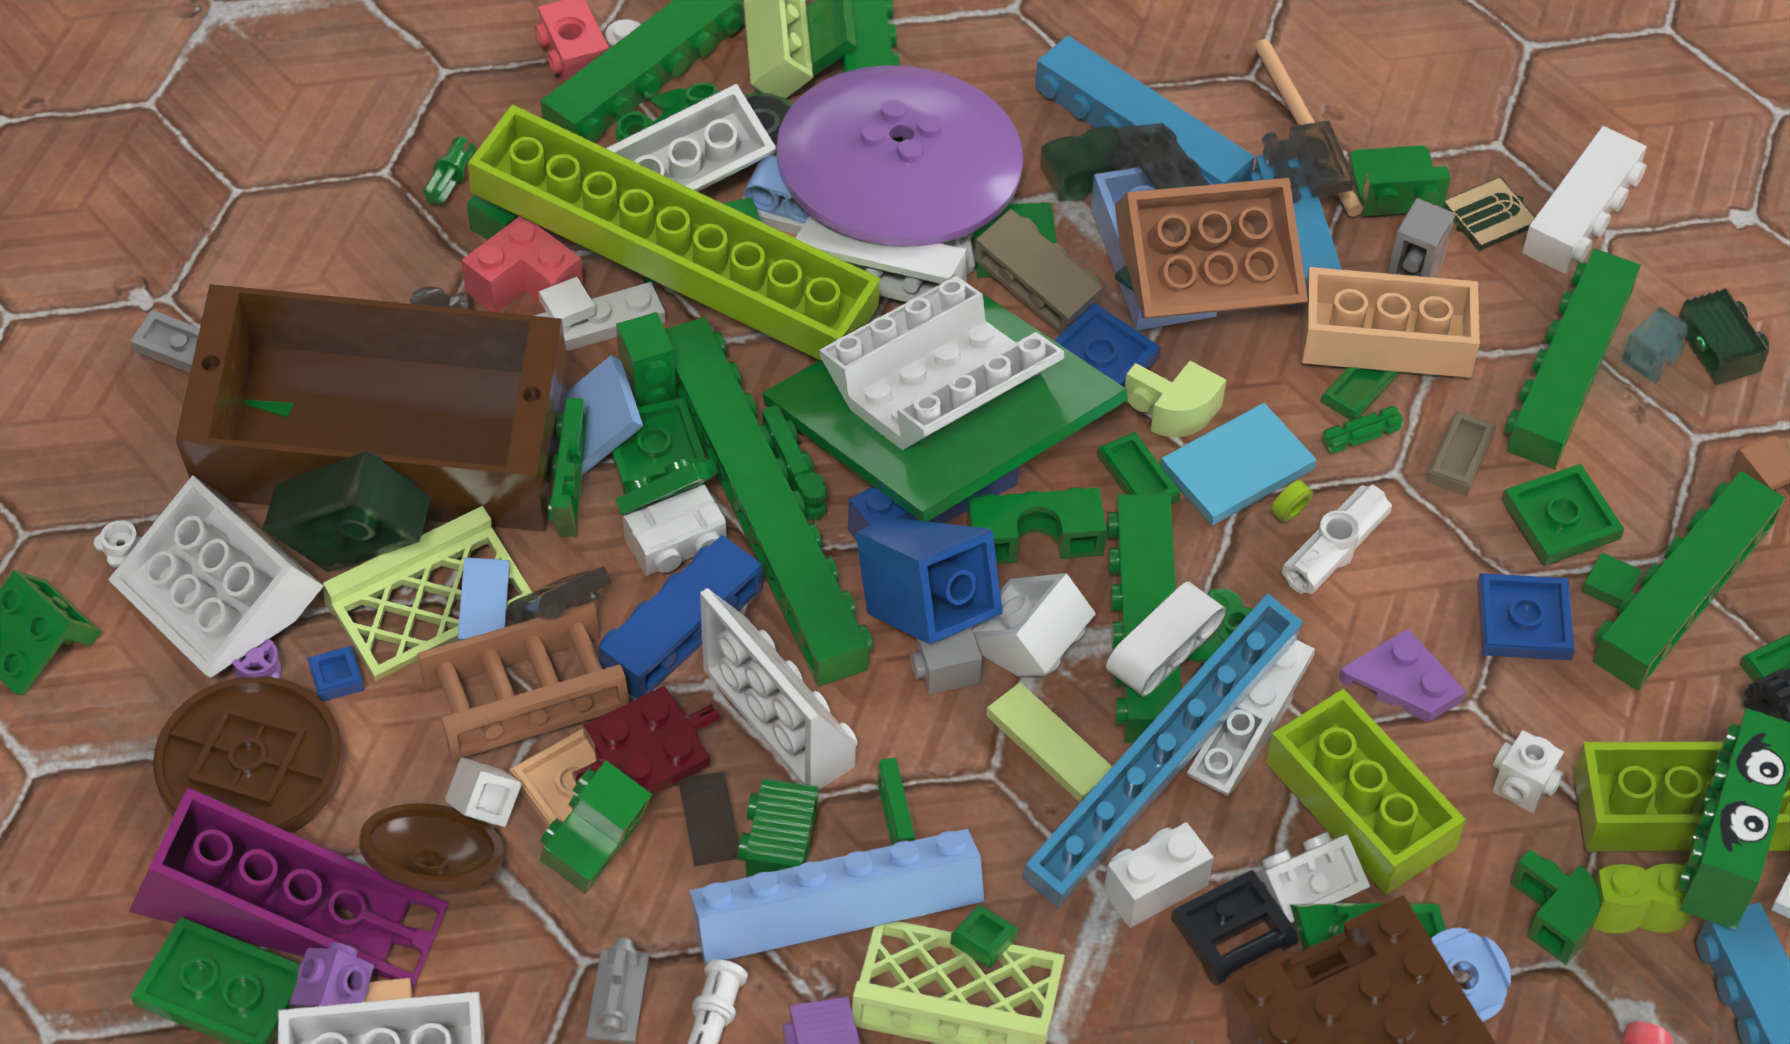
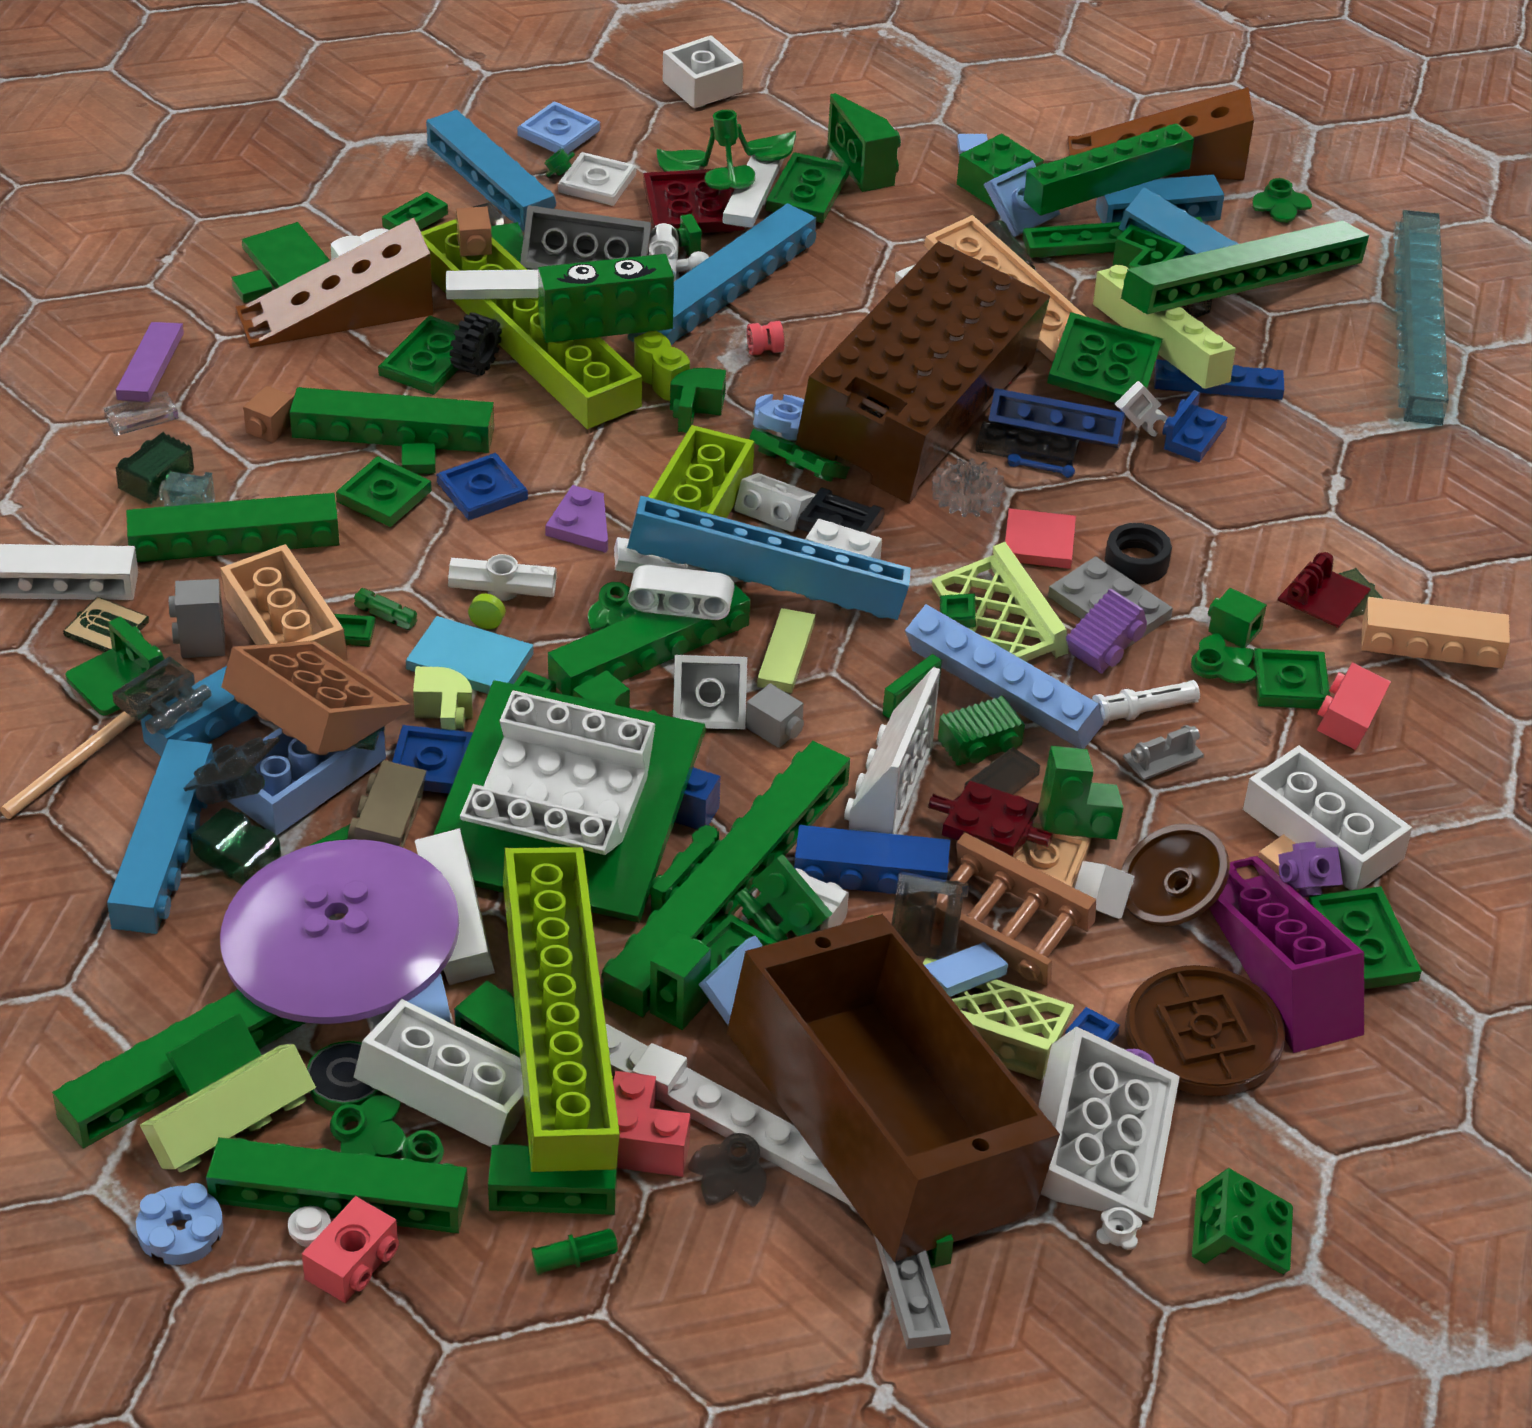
camera: 125 degrees left, 10 degrees down
clear green brick [263,451,431,572] -> none
blue slope [856,518,1003,644] -> none
dark tan tile [1426,411,1497,496] -> none
white brick [1492,730,1565,814] -> none

